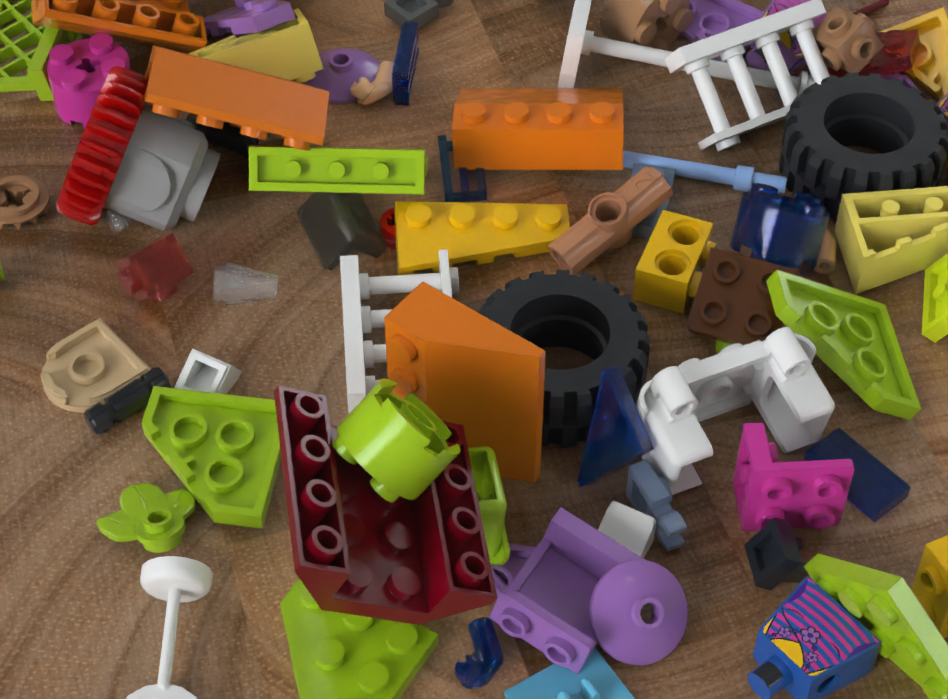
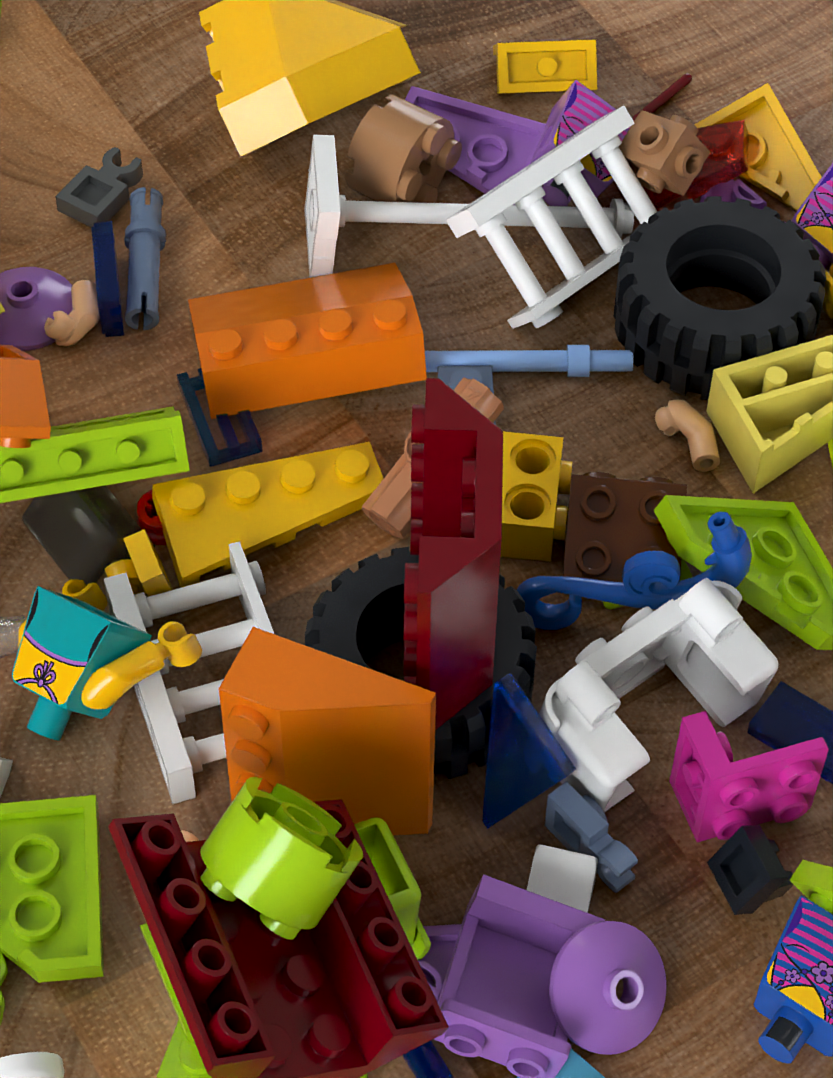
camera: 15 degrees left, 5 degrees up
clear blue brick [730,183,830,269] -> none
none -> torso [12,579,202,741]
none -> yellow tile [105,529,173,597]
none -> sand blue pin [124,187,166,330]
none -> dark red slope [404,378,503,730]
none -> blue plant [517,512,752,630]

